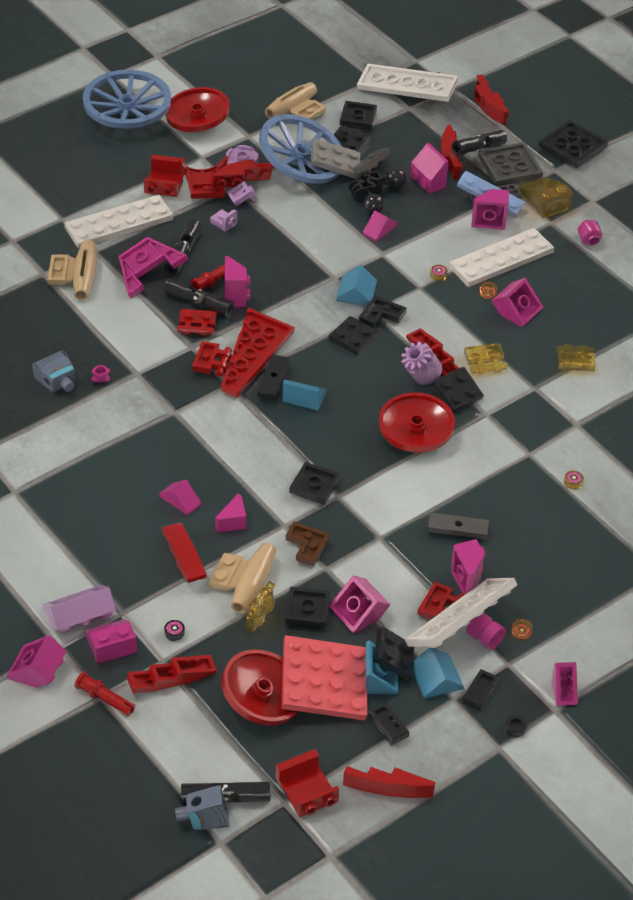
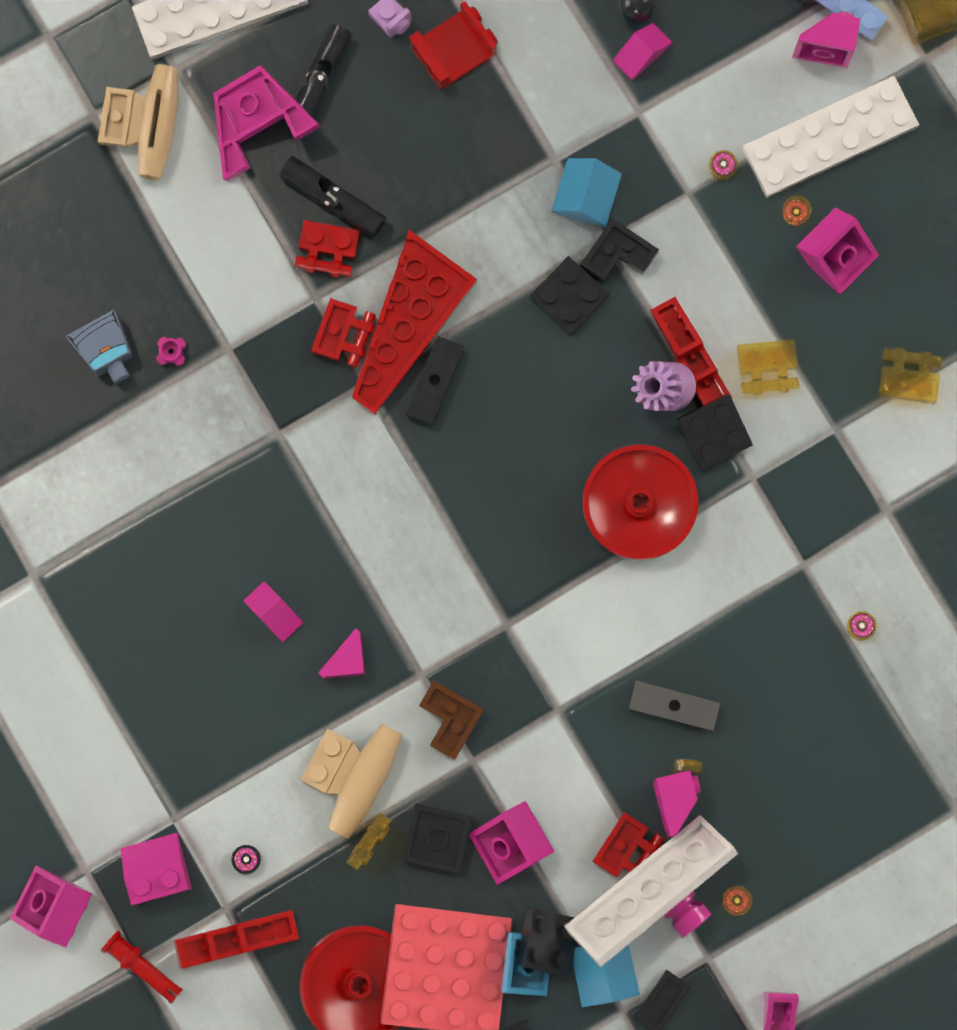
camera: 10 degrees right, 35 degrees up
lavender slope [42,585,116,633] -> none
red slope [162,522,207,583] -> none
red pin [190,264,225,291] -> none
dark pink slope [225,256,250,307] -> none
dark azure slope [283,380,327,410] -> none
black plate [289,462,341,505] -> none
none -> red panel [409,1,498,90]

